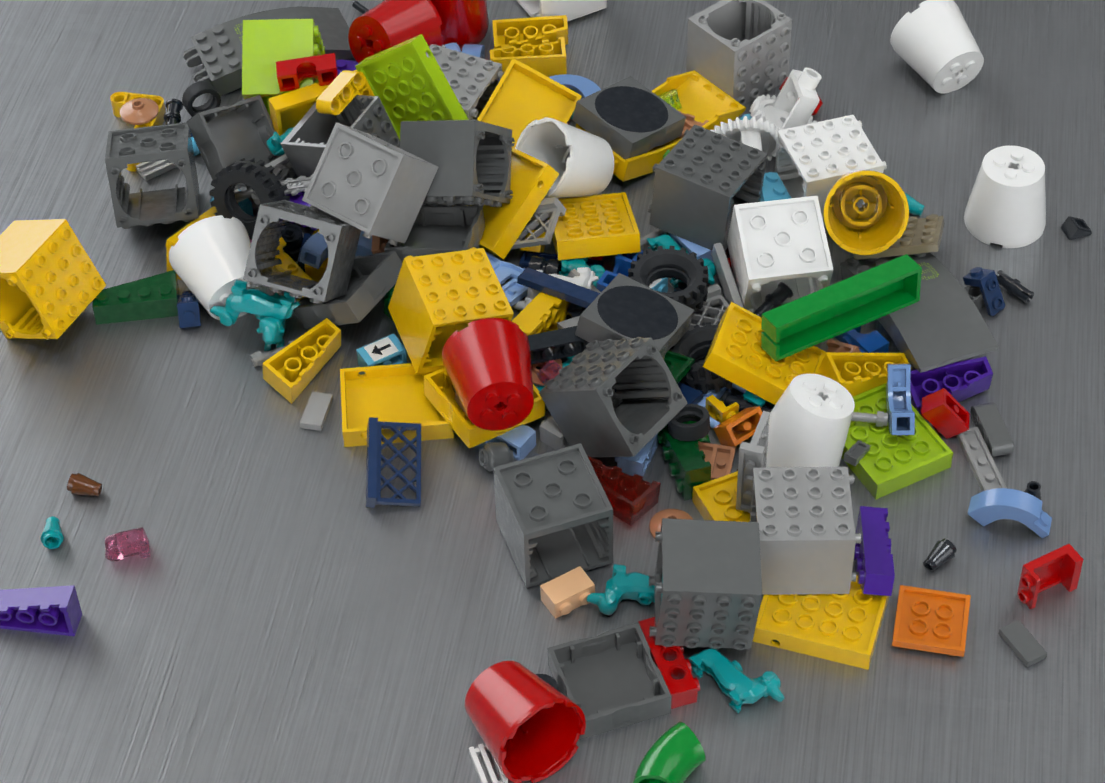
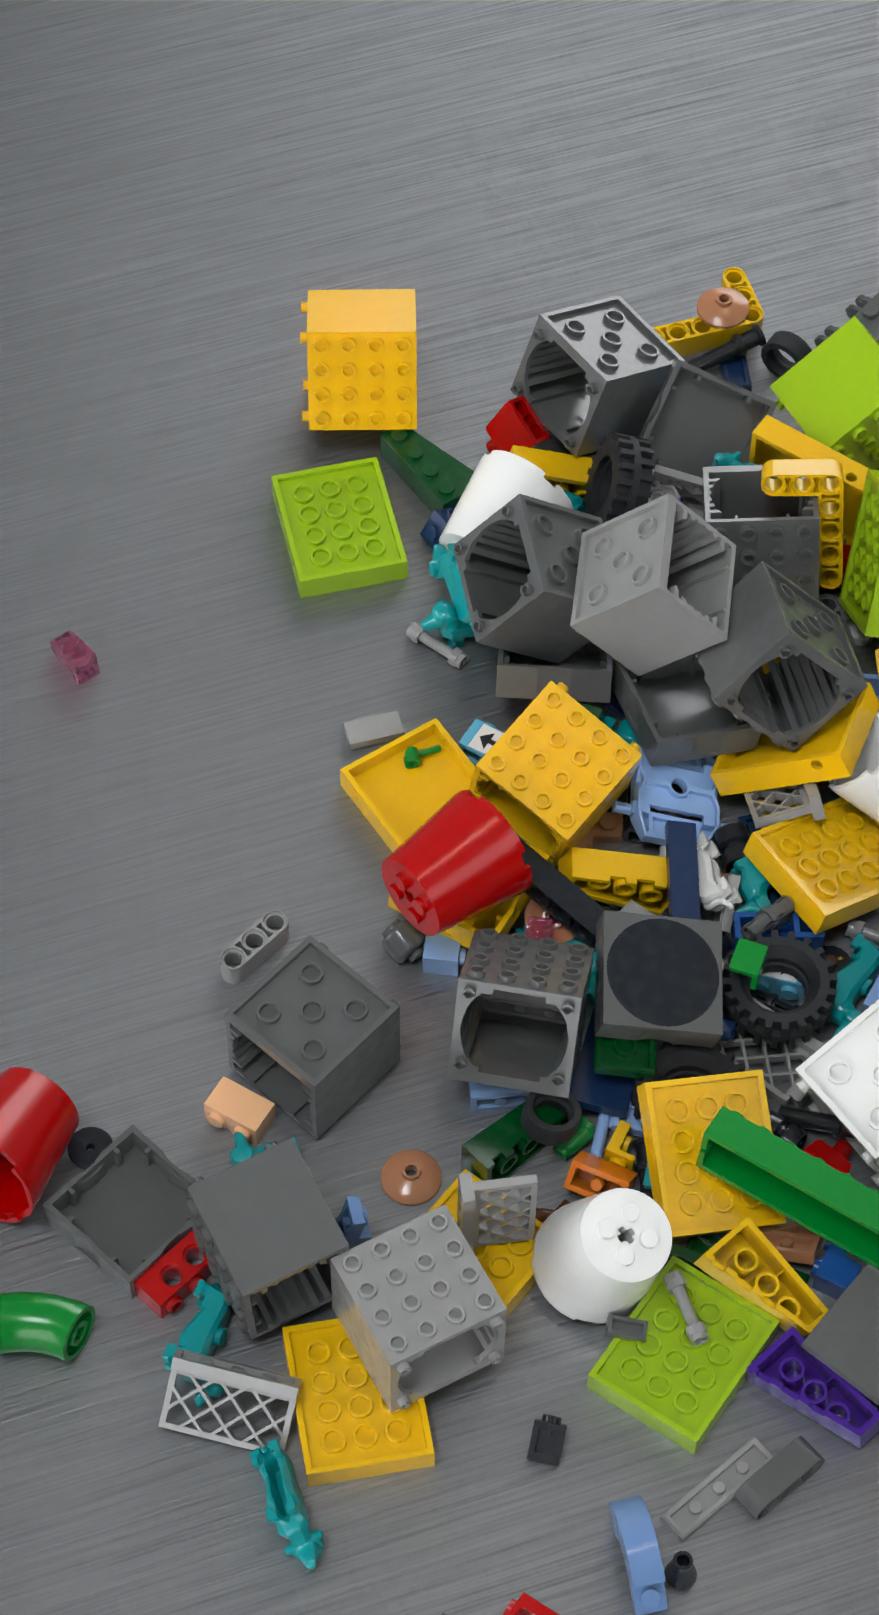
camera: 60 degrees right, 10 degrees up
teal cone [40,516,64,549] -> none
reddish brown cone [67,473,102,497] -> none
yellow wedge [262,318,341,404] -> none
red arch [276,53,338,92] -> none
dark blue fence [366,417,421,508] -> none
clear red wedge [587,456,661,526] -> none
nougat wing [698,442,736,480] -> none
dark purple wedge [854,506,895,596] -> none
medium blue arch [886,364,915,435] -> none
orange plate [892,585,971,657] -> none
red brick [921,388,970,439] -> none
black cone [923,538,957,572] -> none
none -> light grey fence [158,1348,302,1452]
none -> light grey beam [220,910,289,984]
none -> teal animal [249,1439,324,1570]
none -> lime piece [271,457,408,598]
none -> green hand [403,745,441,769]
none -> red torso [486,395,551,453]
none -> black bracket [527,1414,567,1465]
none -> green panel [729,937,768,990]
none -> dark grey pin [741,895,795,941]

